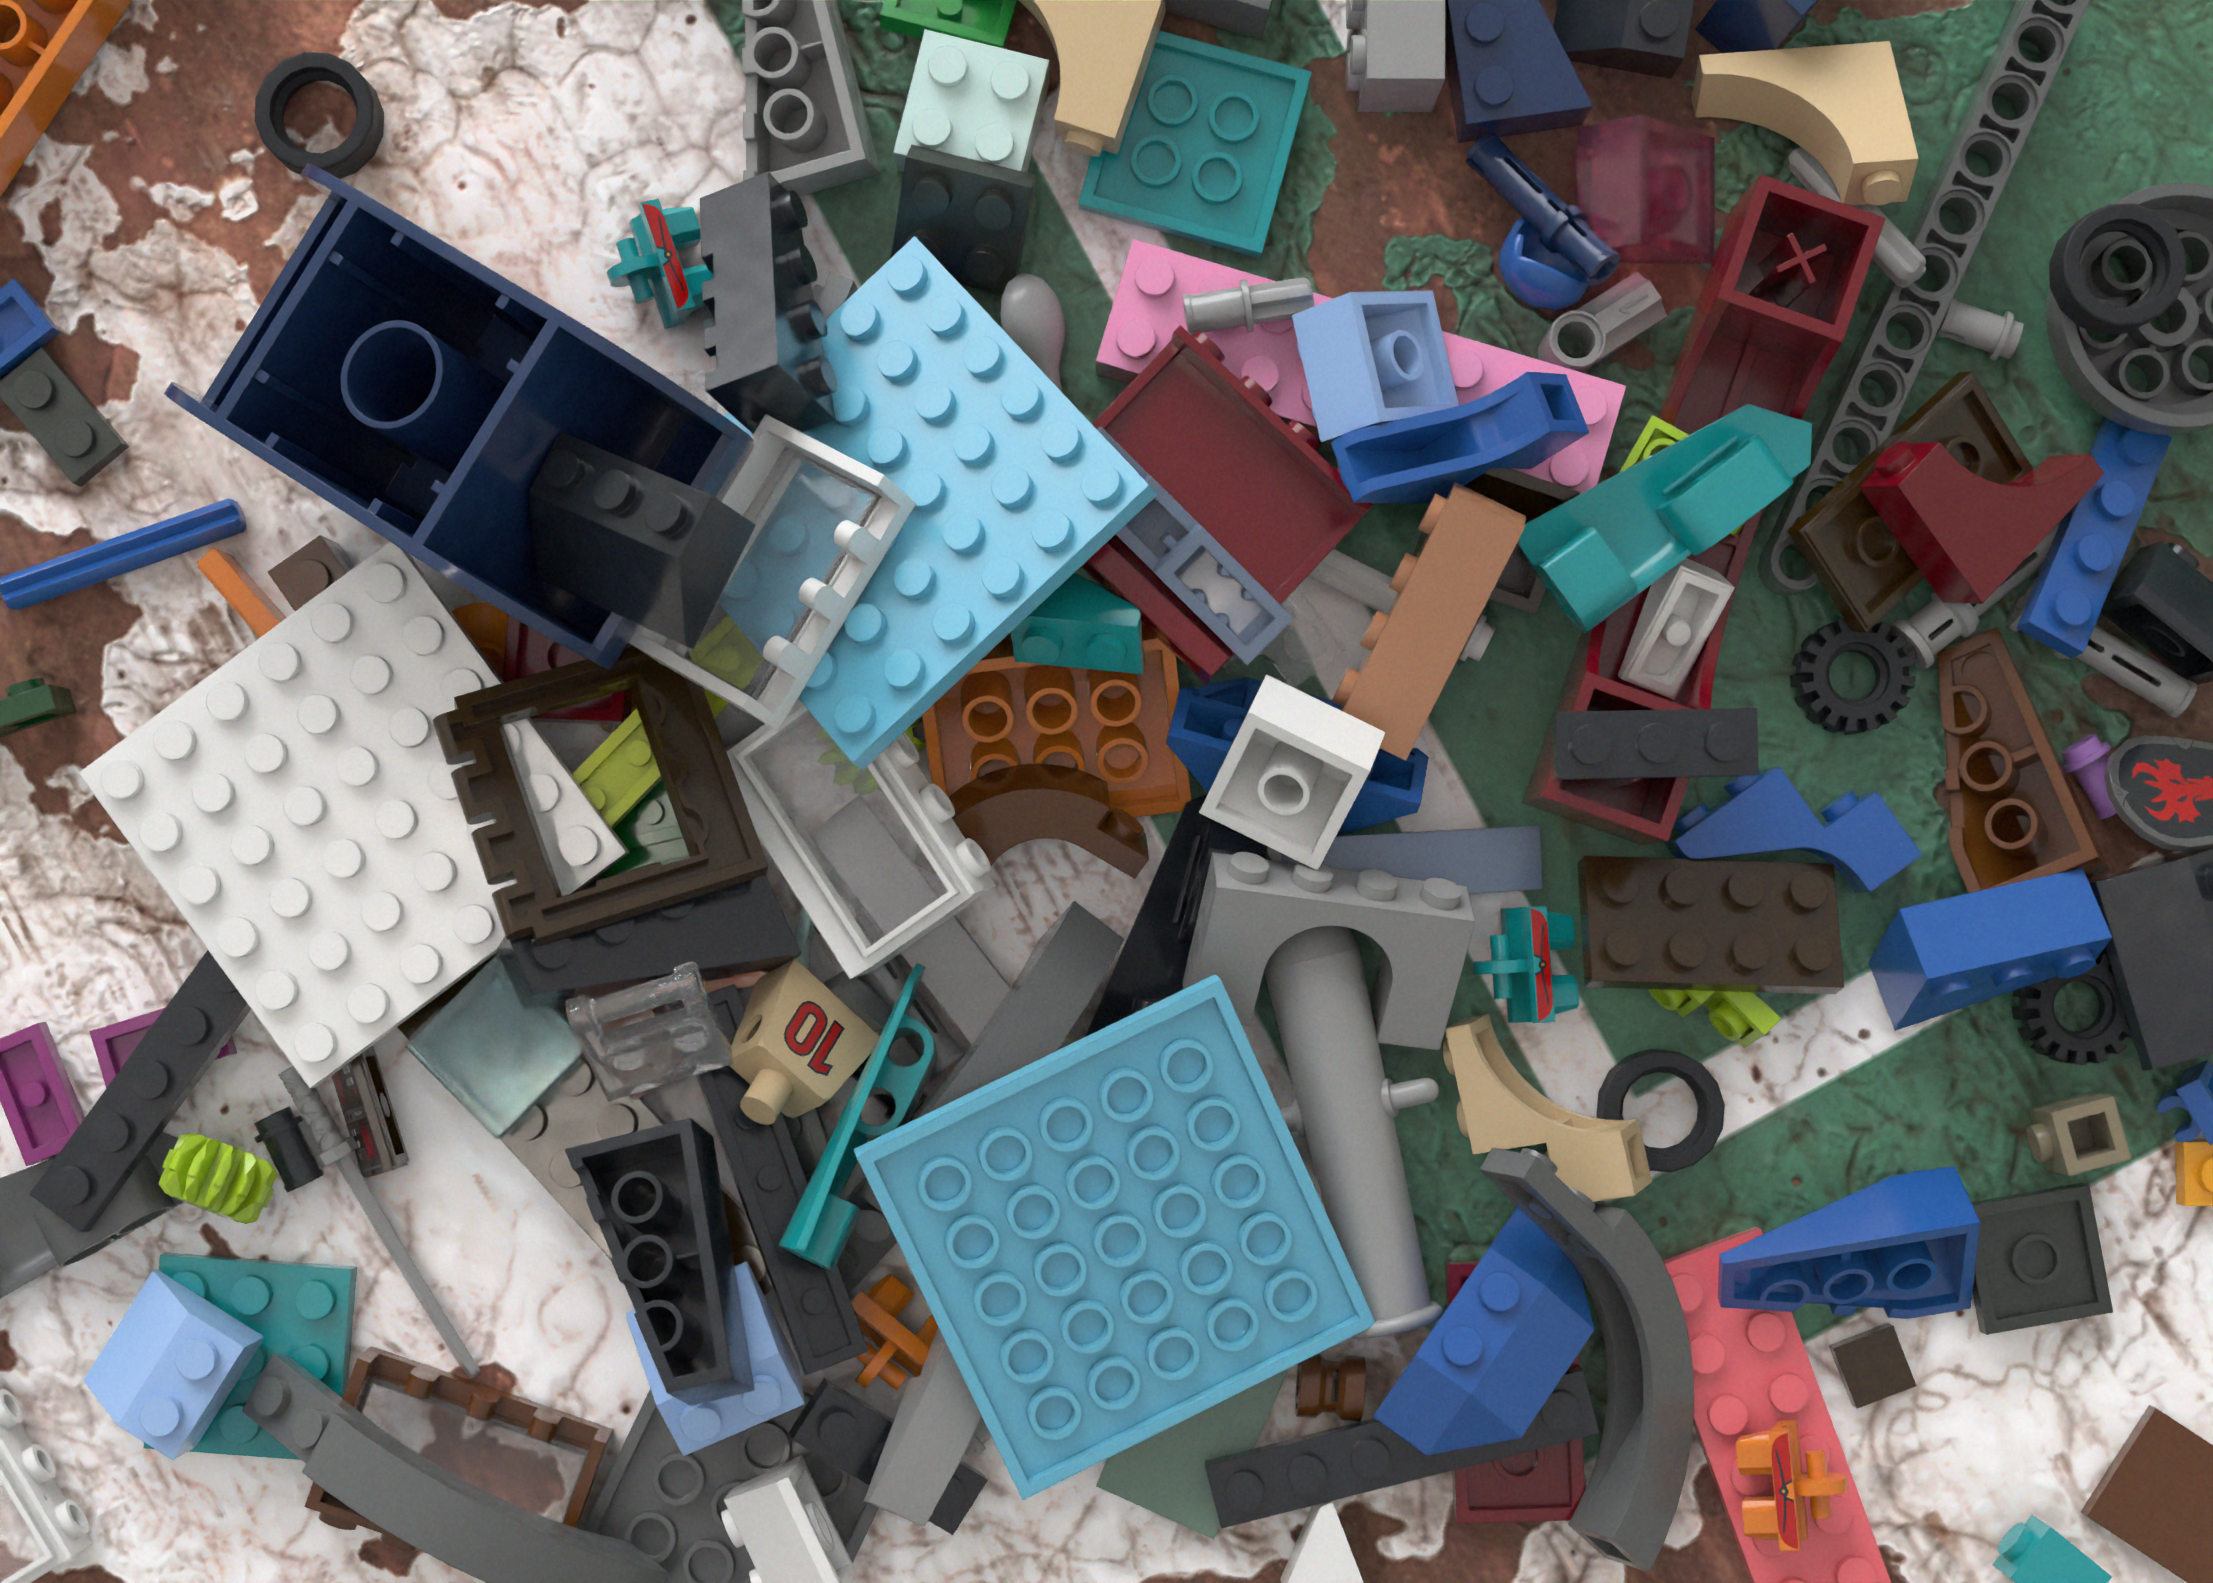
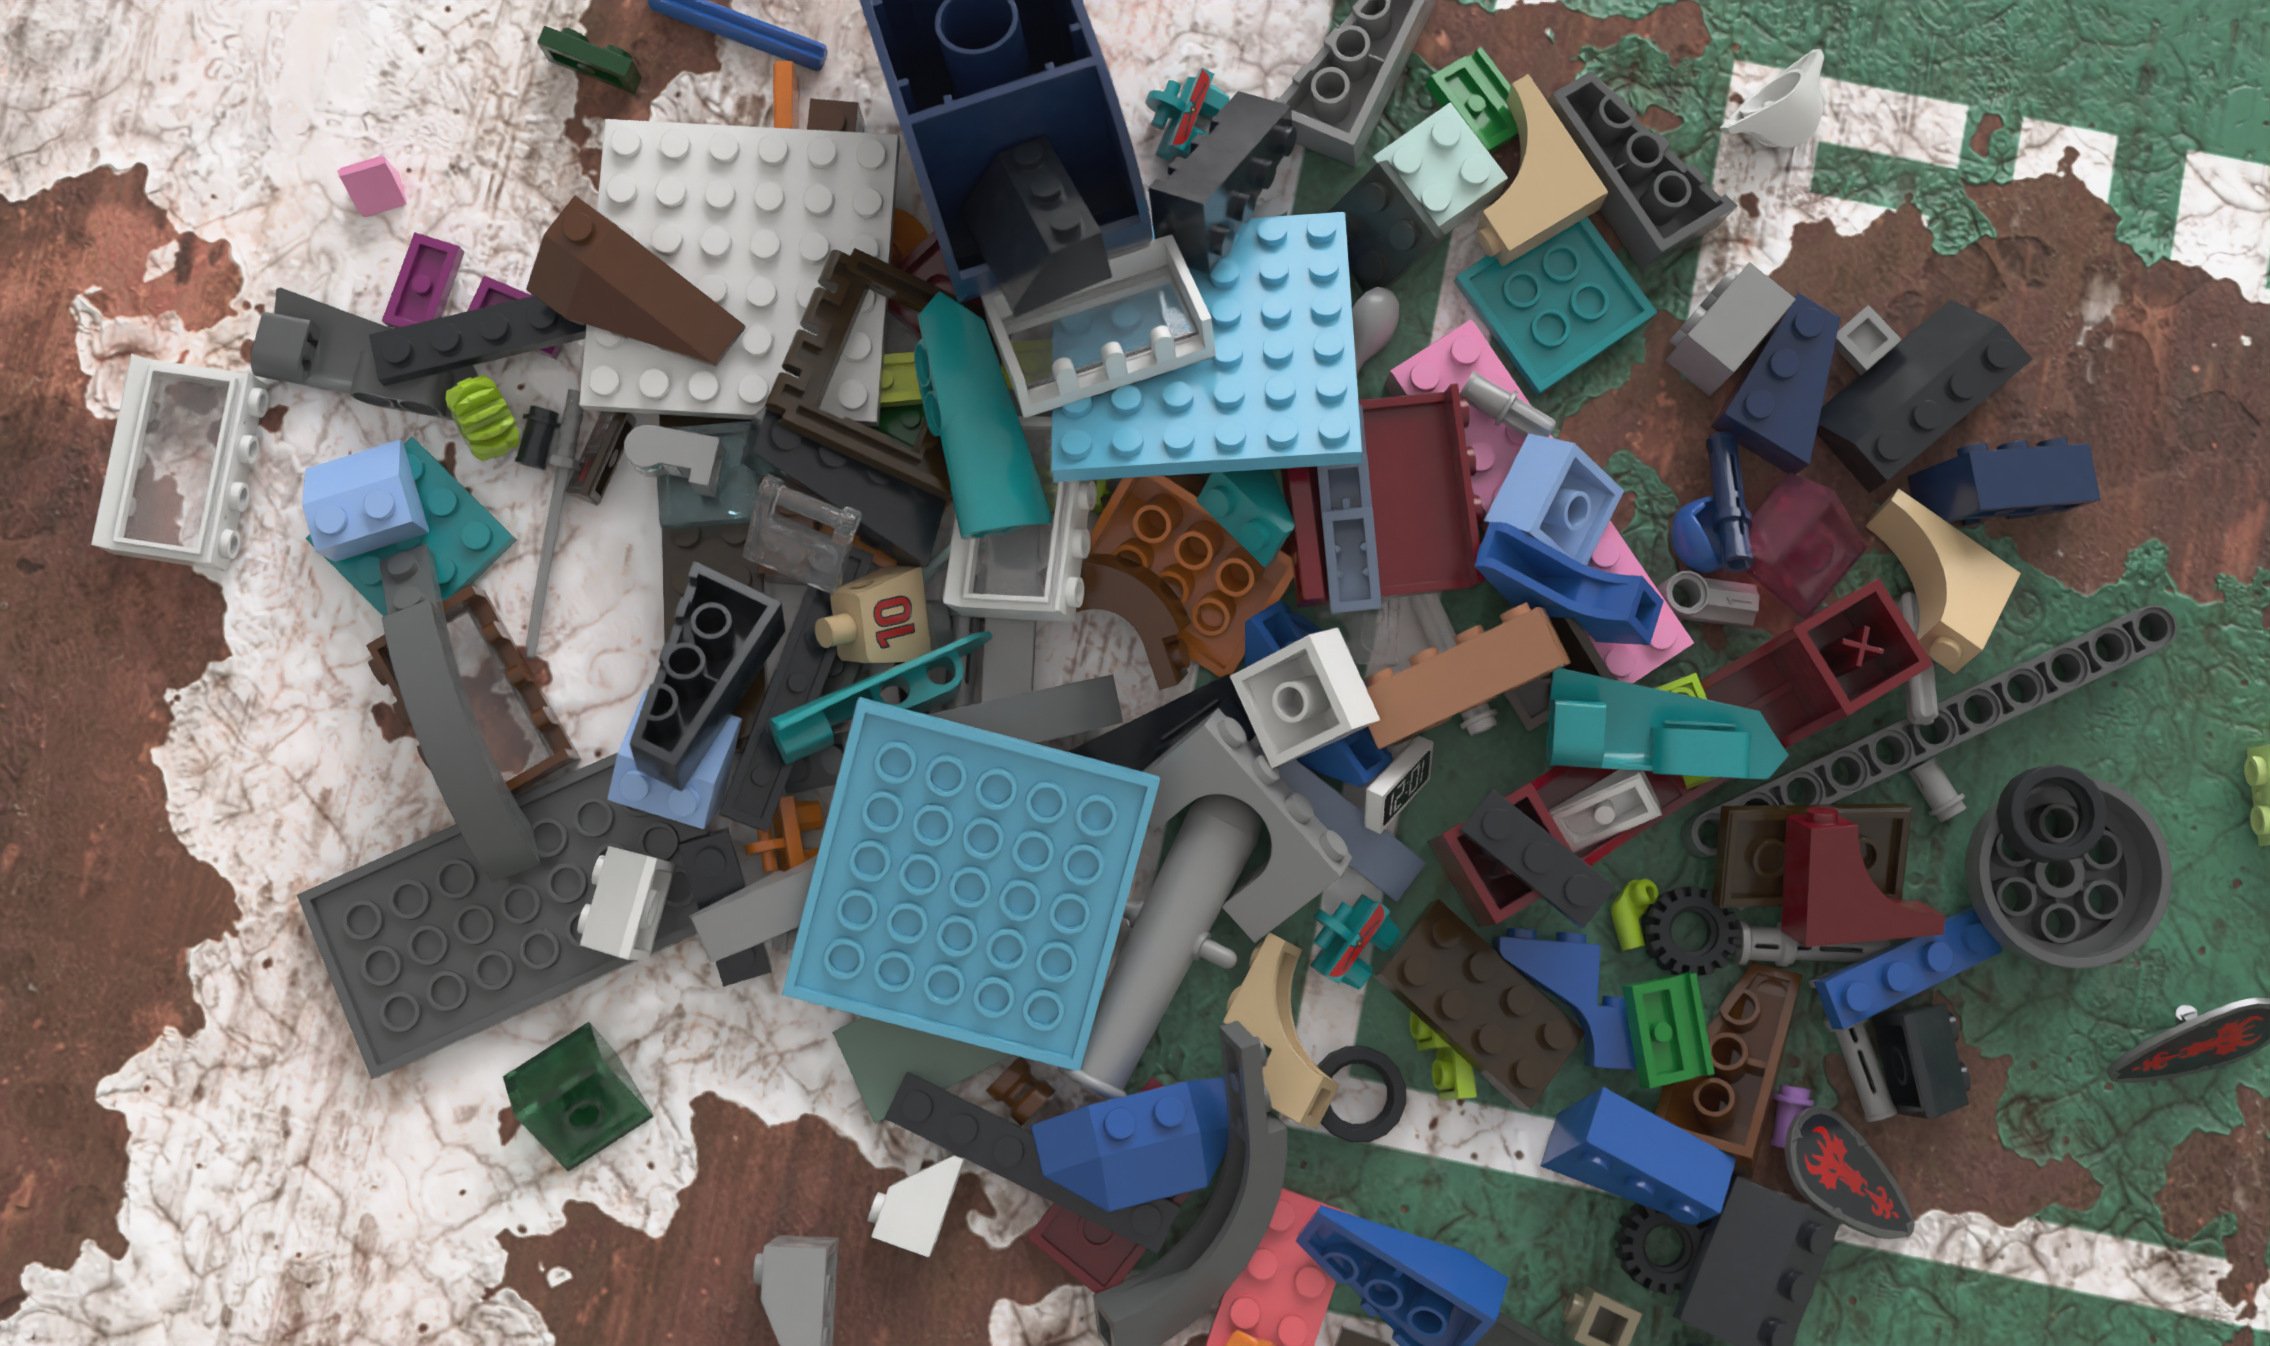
camera: 35 degrees right, 5 degrees down
none -> reddish brown wedge [526,195,746,367]
none -> light grey leg [624,425,726,497]
none -> teal panel [914,292,1052,540]
none -> white tile [1364,735,1434,834]
none -> lime arm [1610,879,1658,952]
none -> green plate [1622,973,1714,1088]

